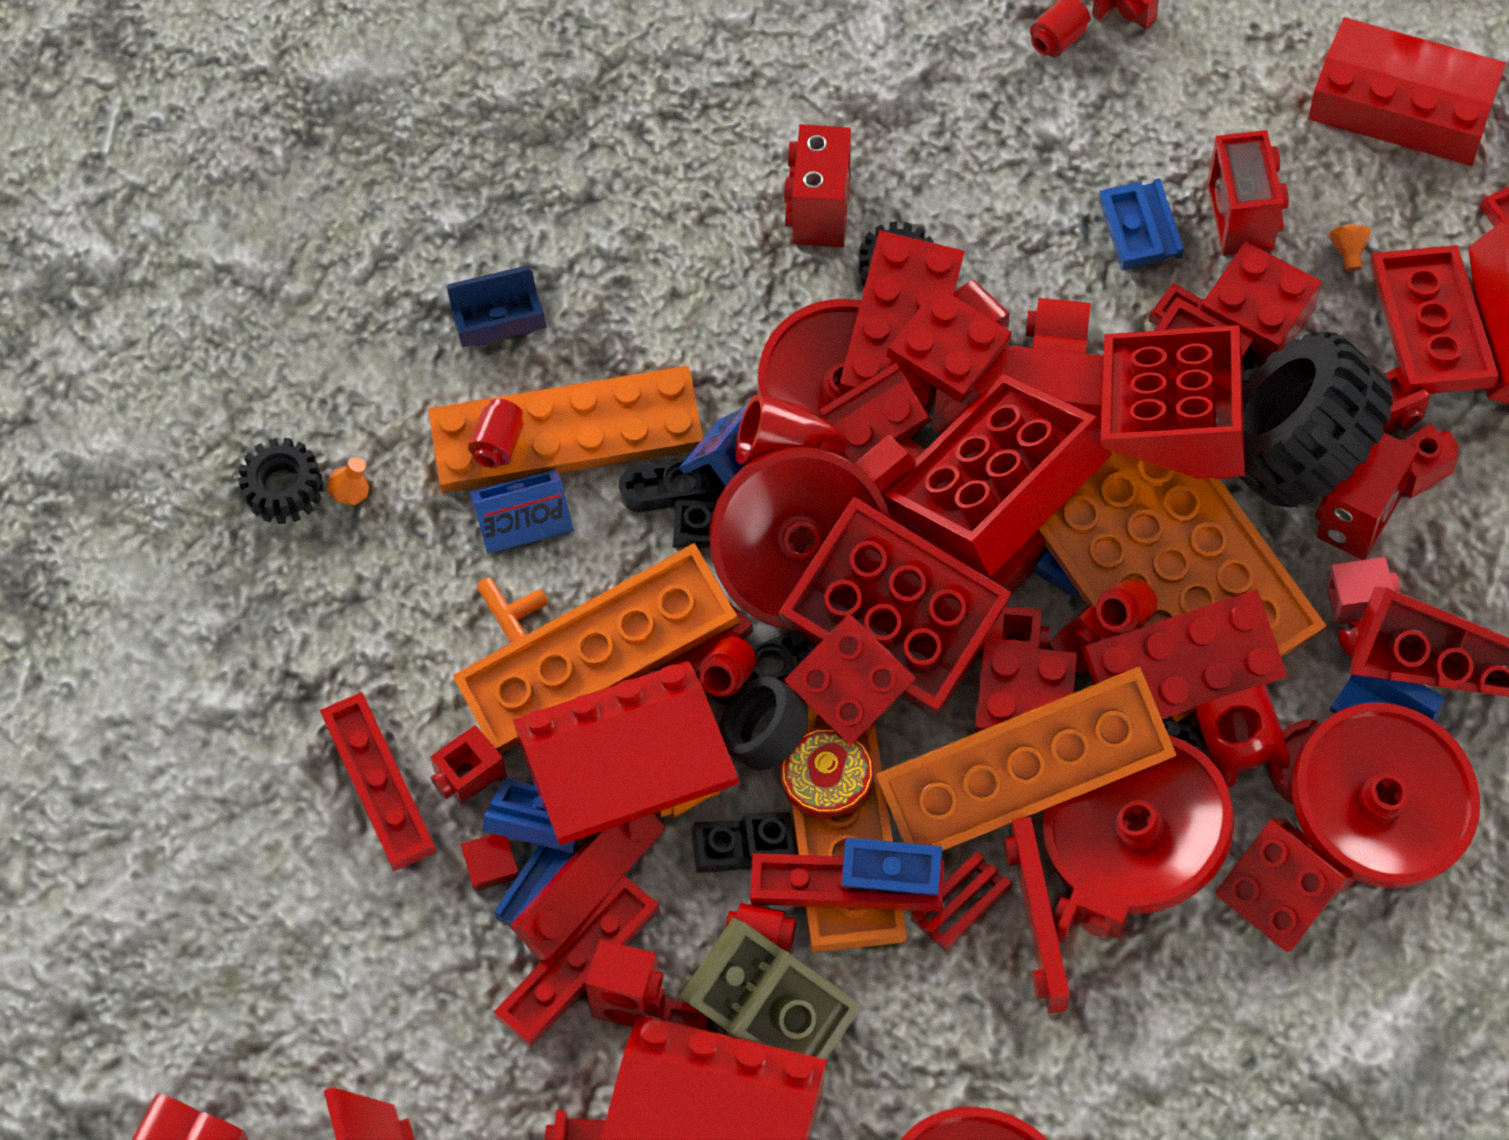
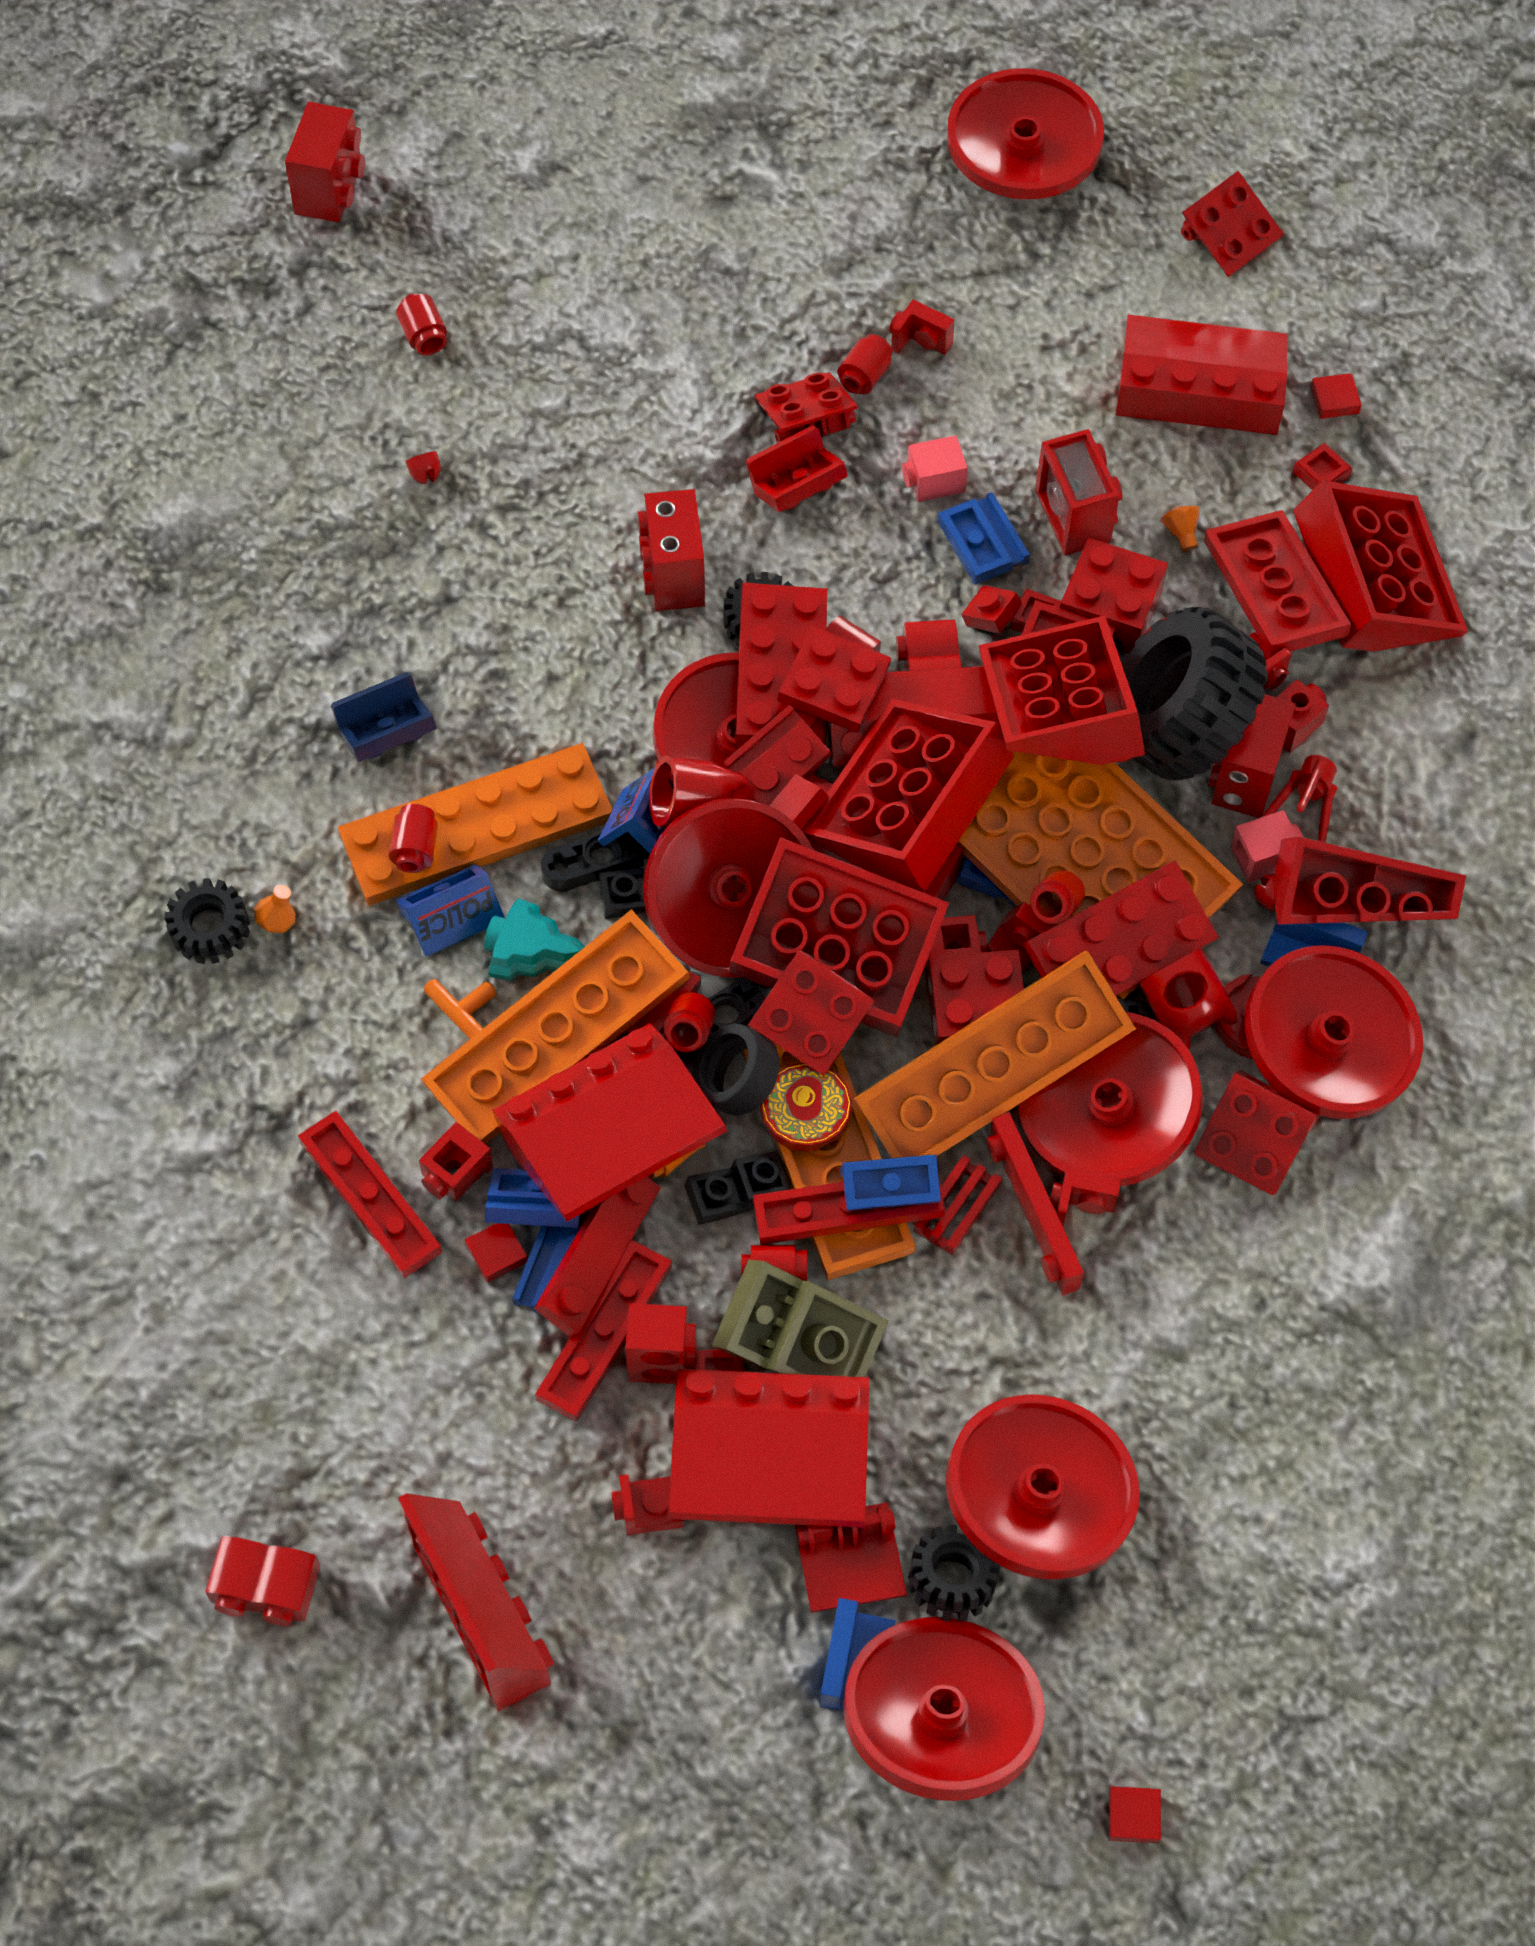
camera: 15 degrees left, 0 degrees up
none -> red hinge [405,451,441,484]
none -> teal rock [484,898,585,981]
none -> red bracket [746,425,848,513]
none -> red hinge [754,372,858,443]
none -> coral brick [902,435,968,502]
none -> red plate [961,585,1022,634]
none -> red plant [1260,755,1338,843]

